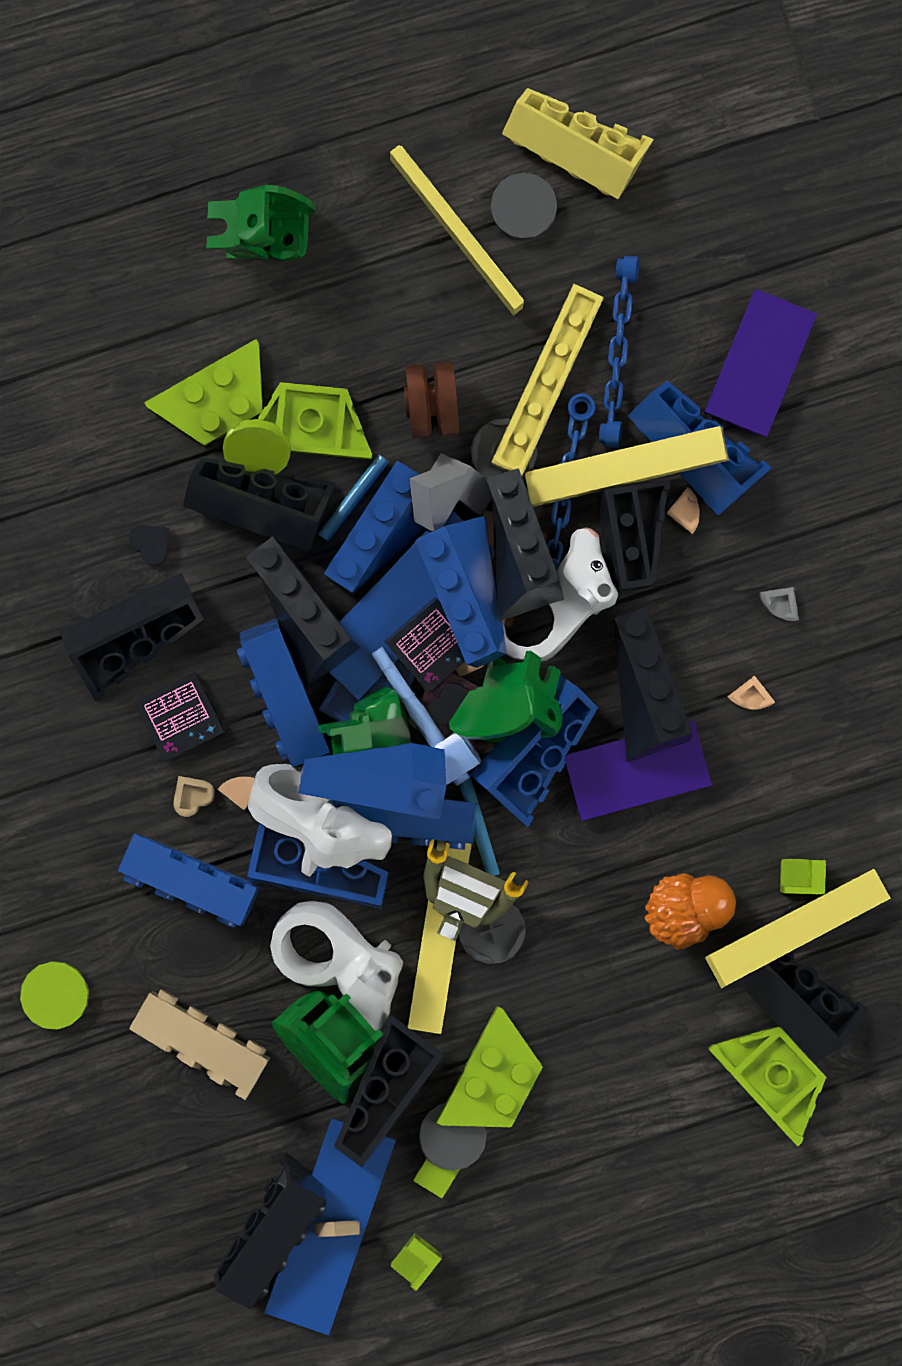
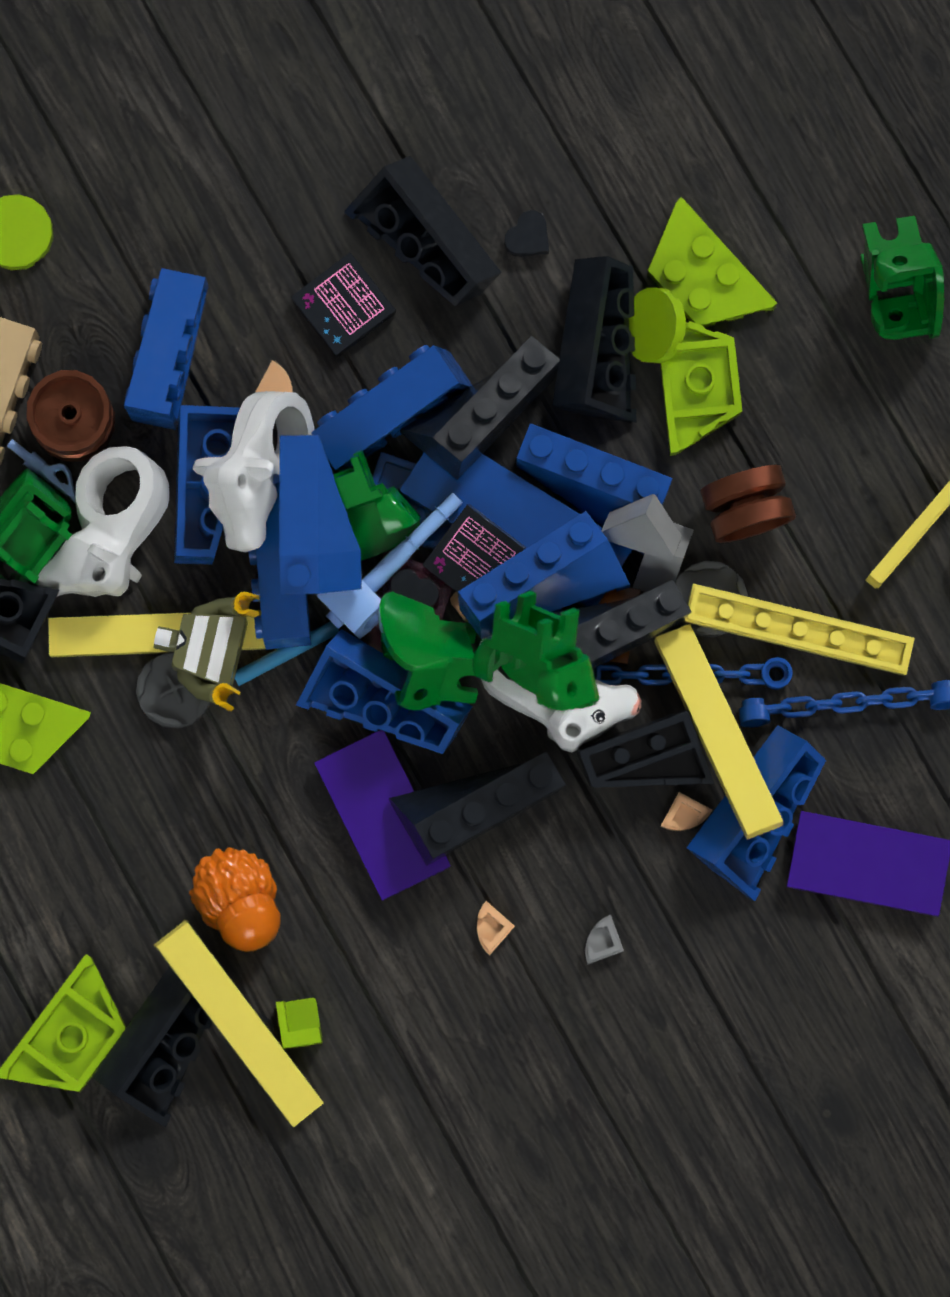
camera: 85 degrees right, 5 degrees down
tan tile [174,776,215,817] -> none
dark azure bar [318,454,389,542] -> none
none -> light blue hand [7,439,76,504]
none -> copper wheel [27,370,115,461]
none -> green piece [472,591,600,711]

